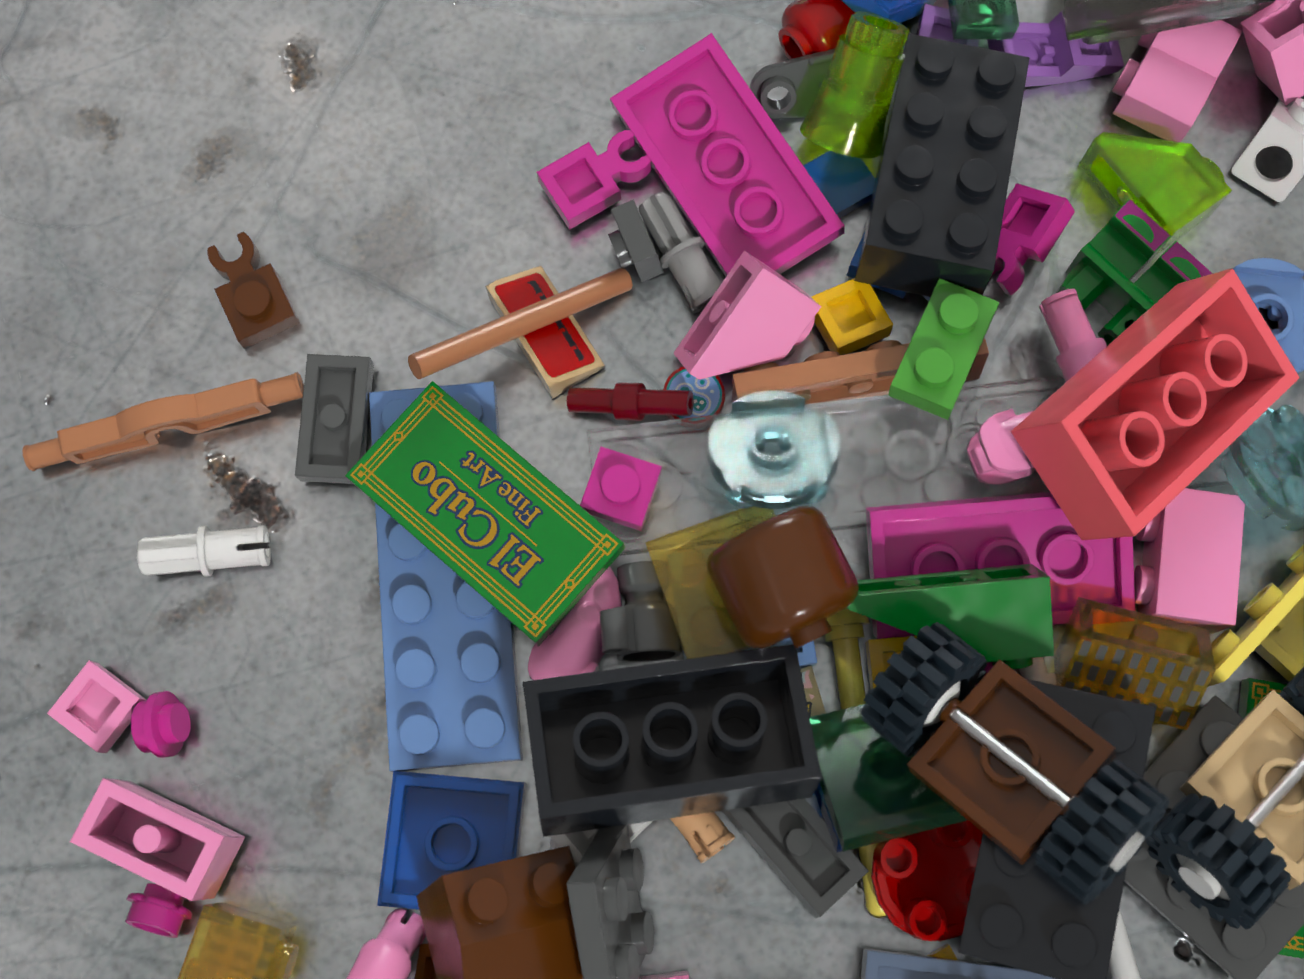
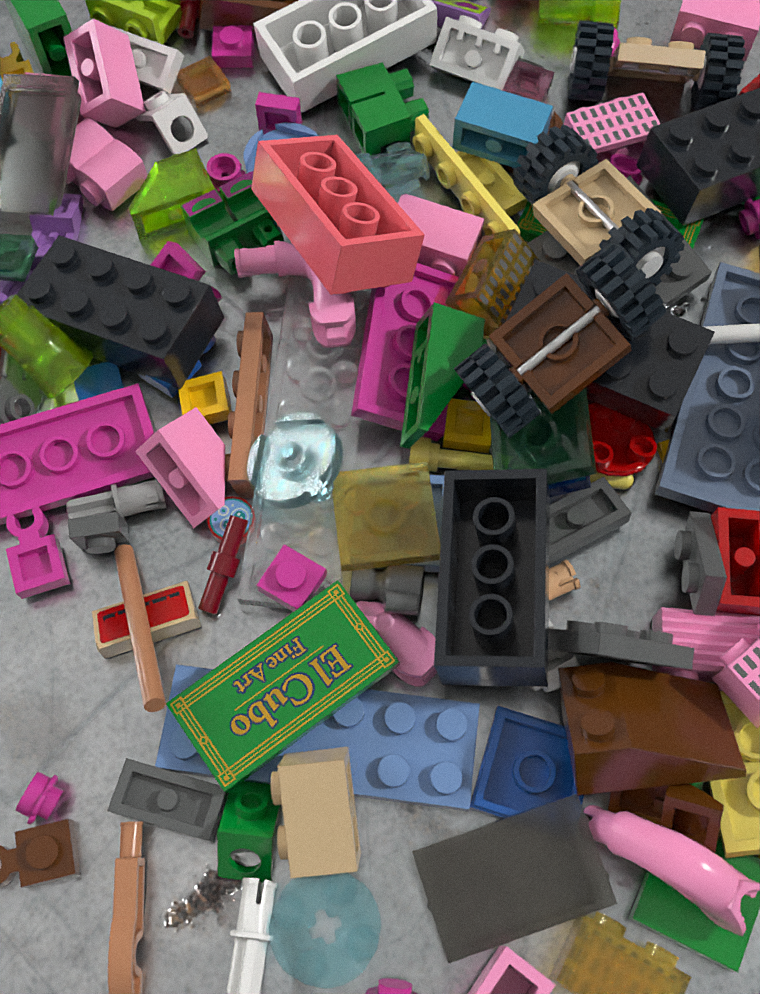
camera: 80 degrees left, 10 degrees down
reddish brown head [707,505,859,649] -> none
bright green plate [888,278,999,420] -> none
none -> dark pink plate [15,771,64,825]
none -> dark pink plate [204,153,246,193]
none -> green bracket [217,781,281,882]
none -> clear light blue plate [269,873,381,989]
none -> tan brick [271,747,361,878]
none -> clear smoke piece [412,794,617,963]

